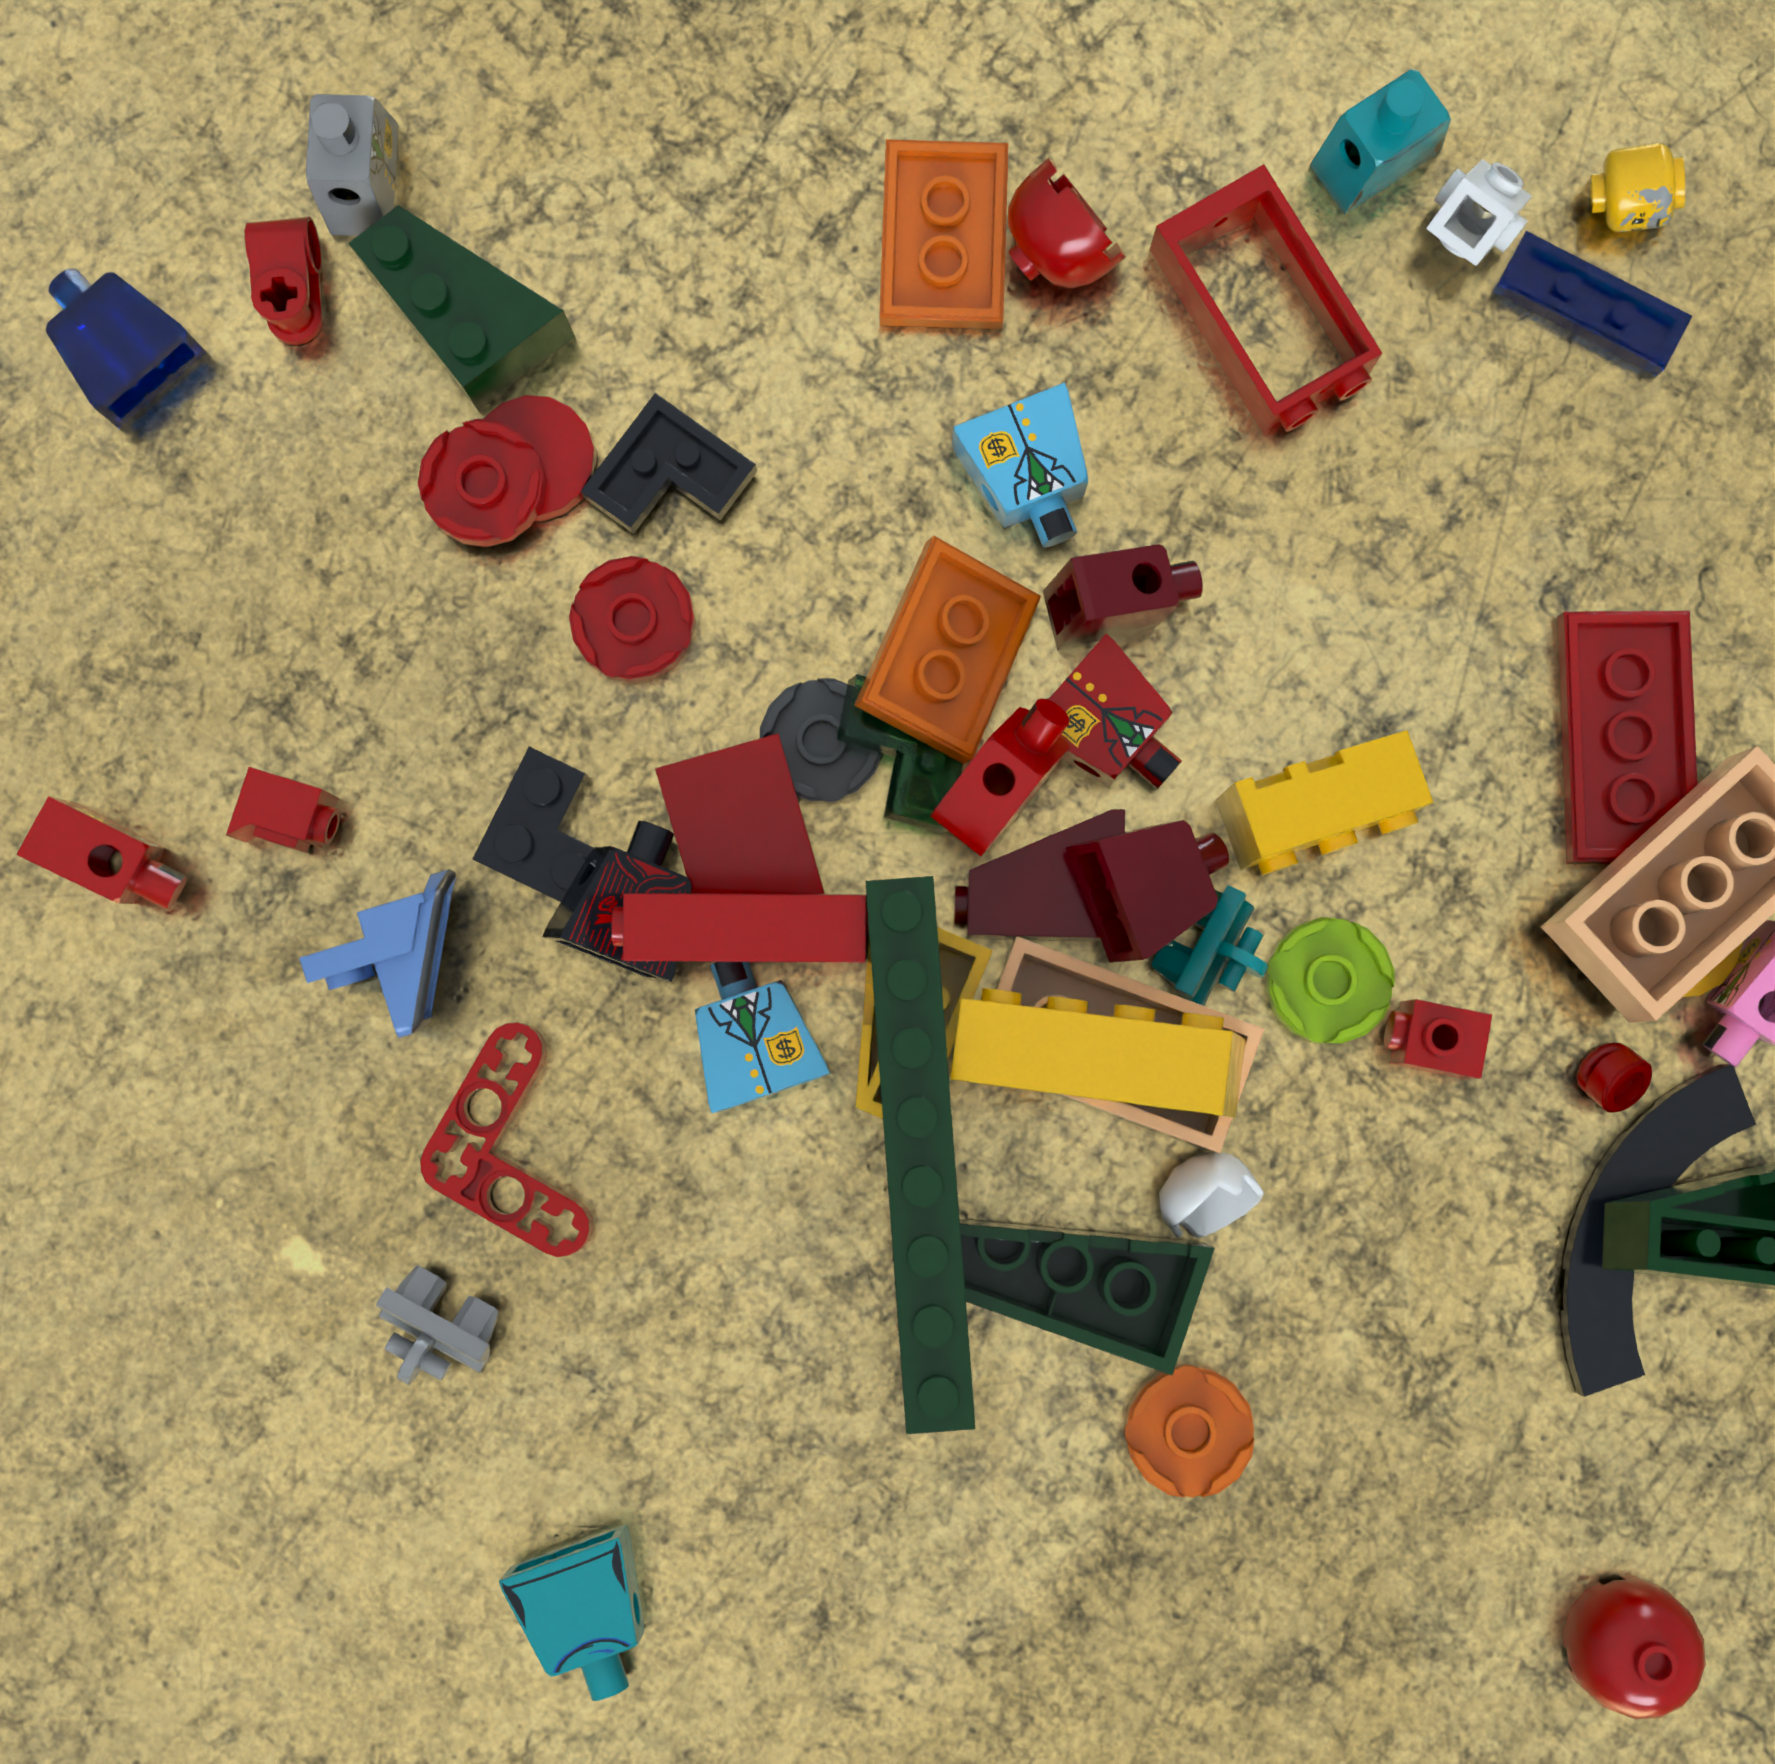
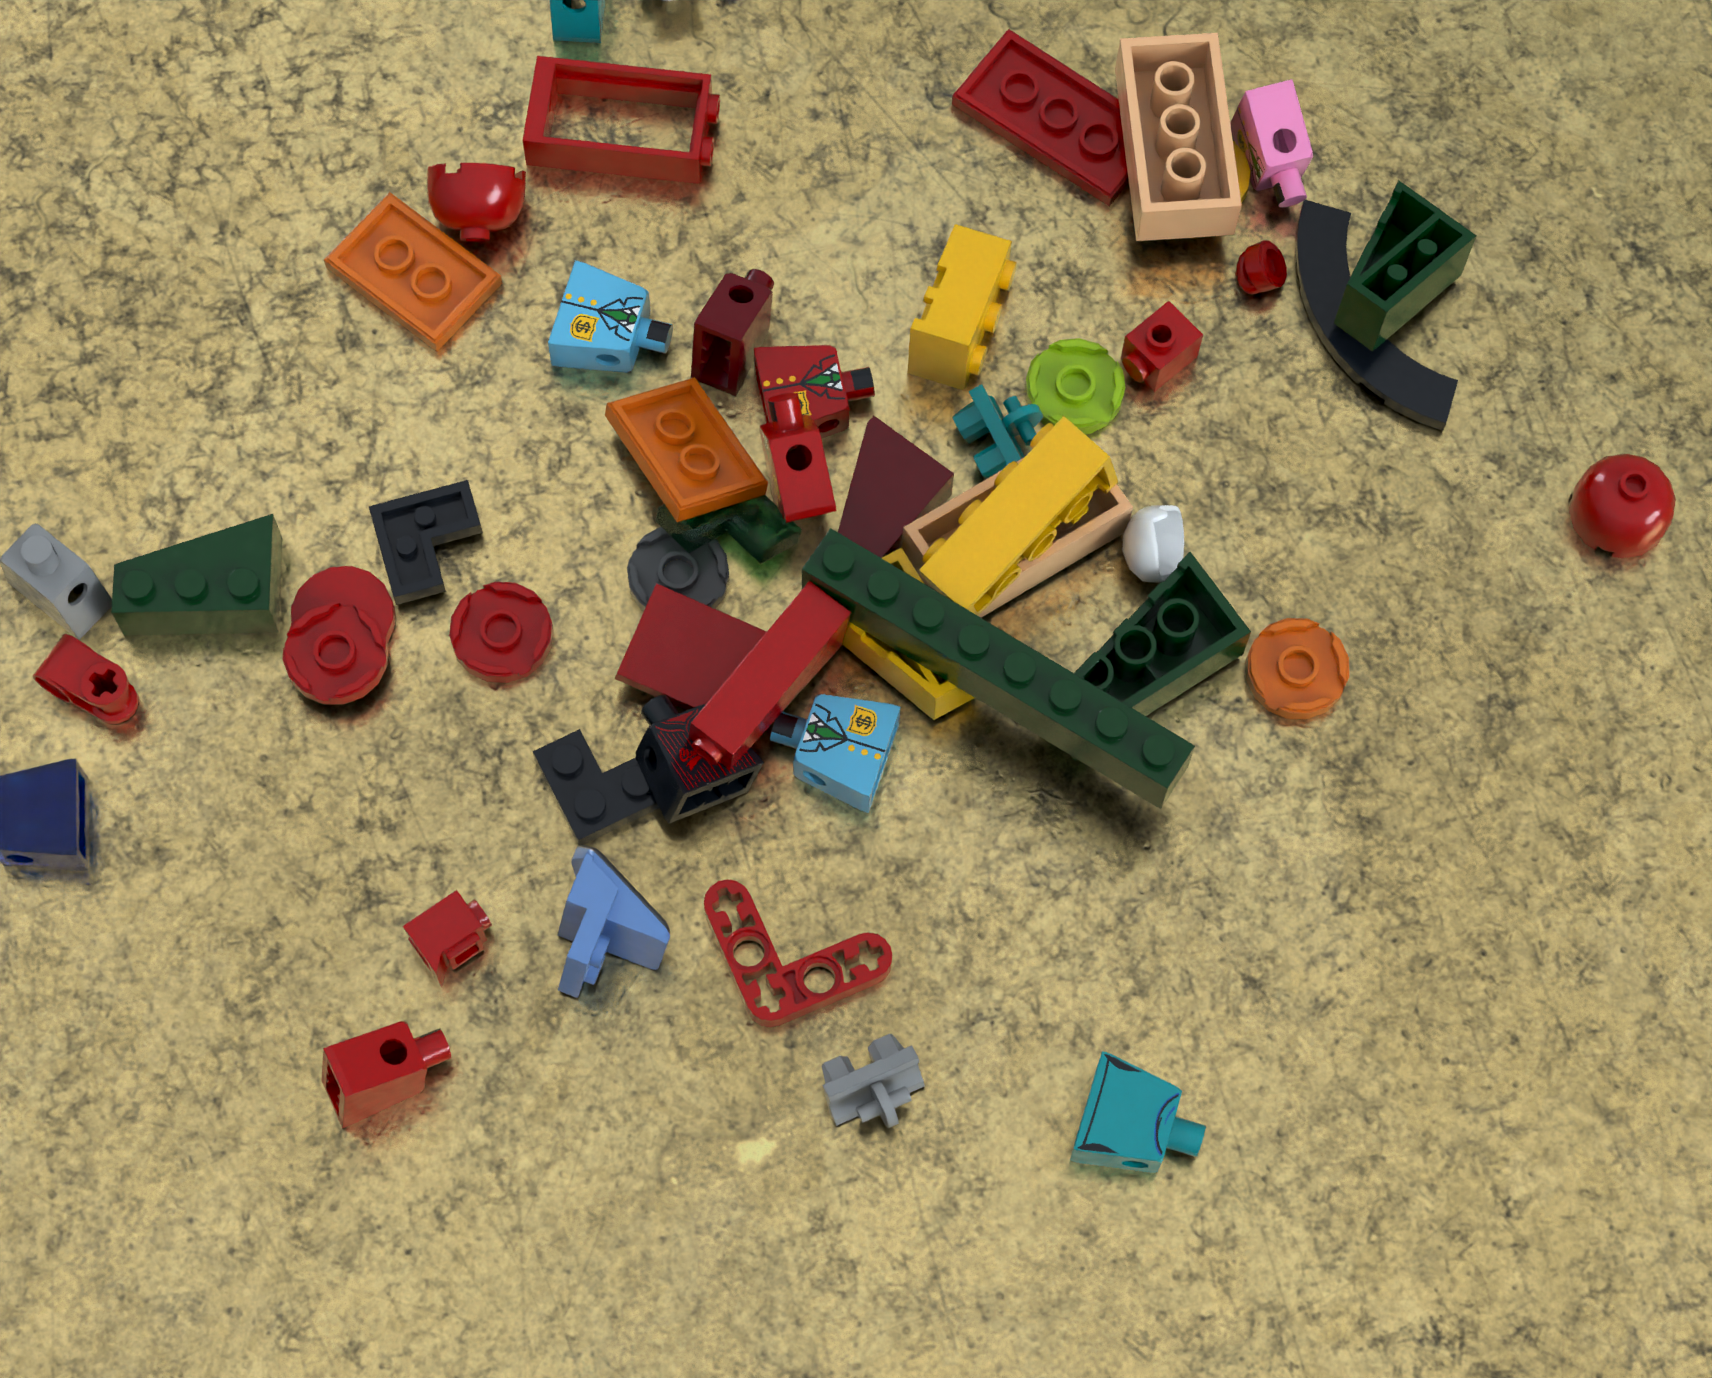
camera: 60 degrees left, 15 degrees down
dark red torso [1066,820,1229,963] -> none

